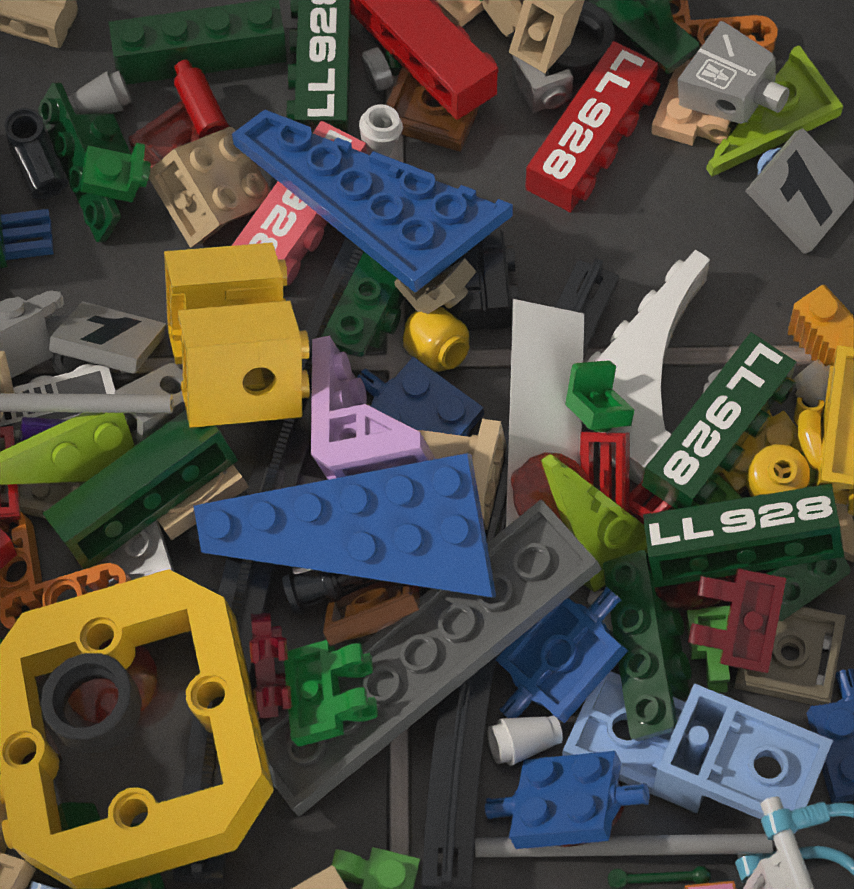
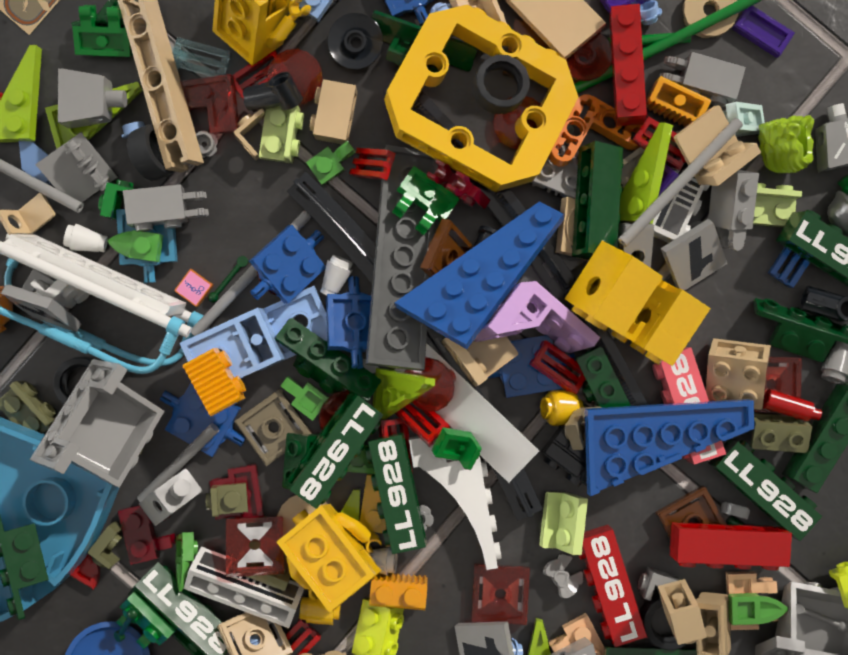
camera: 130 degrees right, 25 degrees up
green bracket [80,143,151,202] -> none
white cone [359,104,403,157] -> none
dark red plate [688,569,786,673] -> none
yellow head [745,444,810,497] -> none
none -> light orange brick [182,348,246,417]
none -> red tile [349,148,396,180]
none -> clear red piece [471,564,530,625]
none -> red tile [529,340,585,395]
none -> yellowish green bracket [539,492,588,555]
none -> light grey piece [543,554,583,598]
none -> olive bracket [750,412,812,453]

